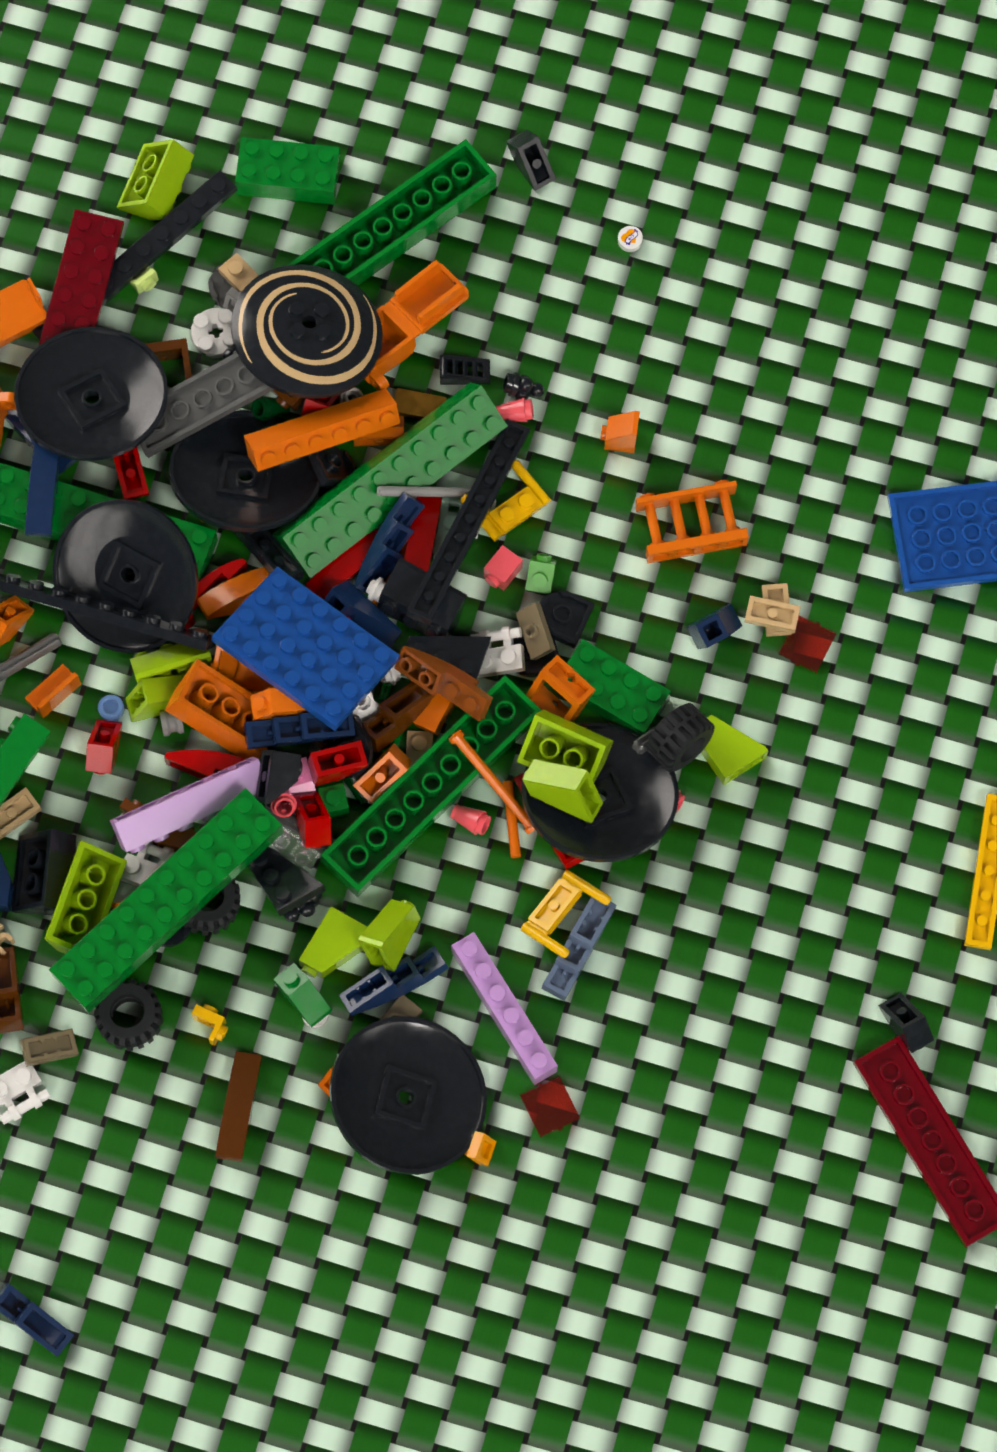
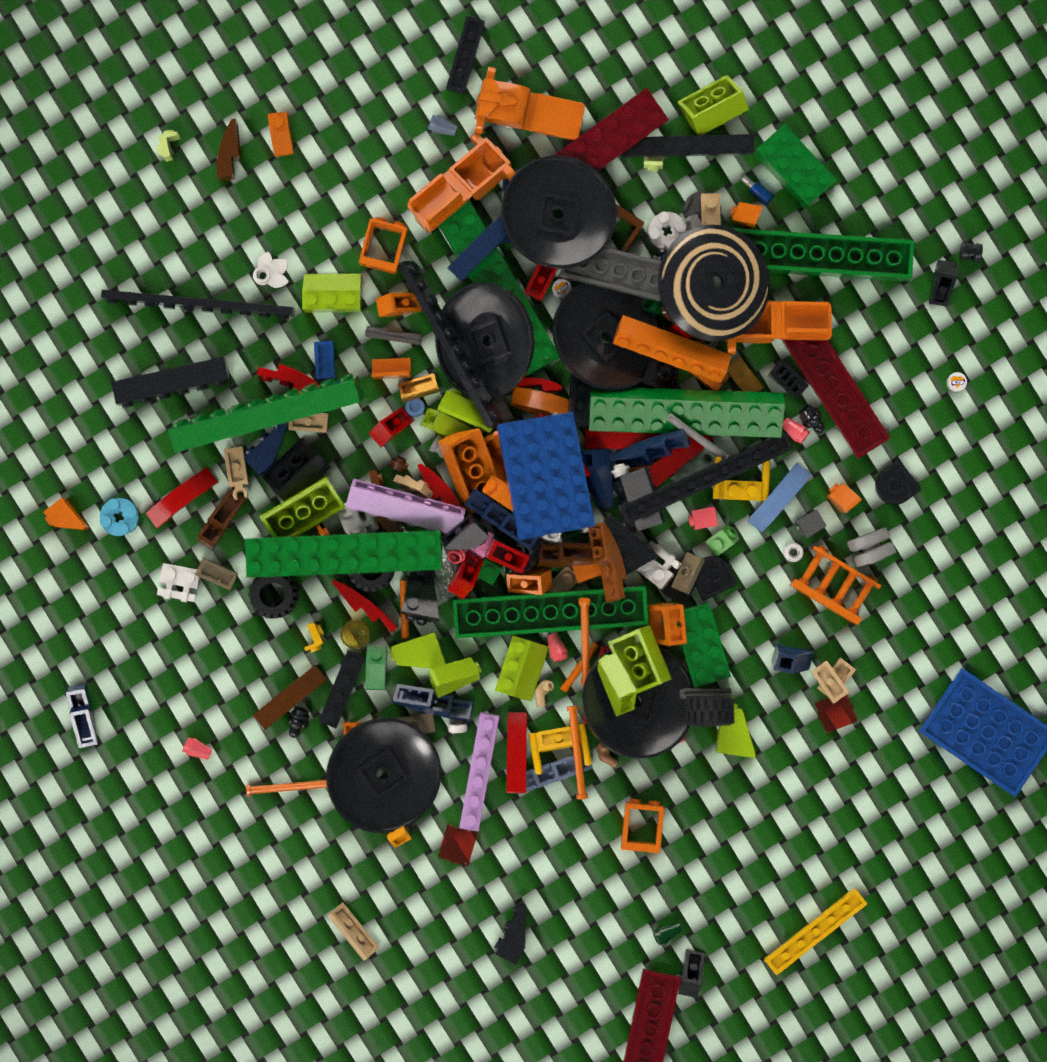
camera: 45 degrees right, 15 degrees up
none -> coral cone [182,737,212,760]
none -> orange bar [246,780,327,796]
none -> black piece [288,706,309,738]
none -> black plate [318,650,366,729]
none -> tan plate [327,903,379,961]
none -> red slope [332,579,398,633]
none -> clear yellow hair [340,620,370,649]
none -> reddish brown plate [390,456,409,472]
none -> tan plate [393,474,433,499]
none -> pearl gold tile [398,373,439,403]
none -> orange bar [400,580,409,638]
none -> white tile [448,722,467,733]
none -> black slope [494,899,525,965]
none -> lime slope [495,635,549,702]
none -> red slope [507,712,527,793]
none -> tan arm [535,680,554,707]
none -> white tile [552,279,571,299]
none -> orange bar [567,705,588,799]
none -> medium nougat arm [597,743,619,768]
none -> orange window [620,798,664,853]
none -> dark green cone [652,922,683,946]
none -> orange slope [729,202,763,229]
none -> clear blue piece [741,175,775,207]
none -> medium blue slope [747,463,811,533]
none -> dark red plate [781,340,890,459]
none -> white plate [784,543,803,562]
none -> dark grey brick [795,510,827,538]
none -> light grey wheel [847,527,896,567]
none -> black tile [875,459,922,505]
none -> black wheel [959,241,983,263]

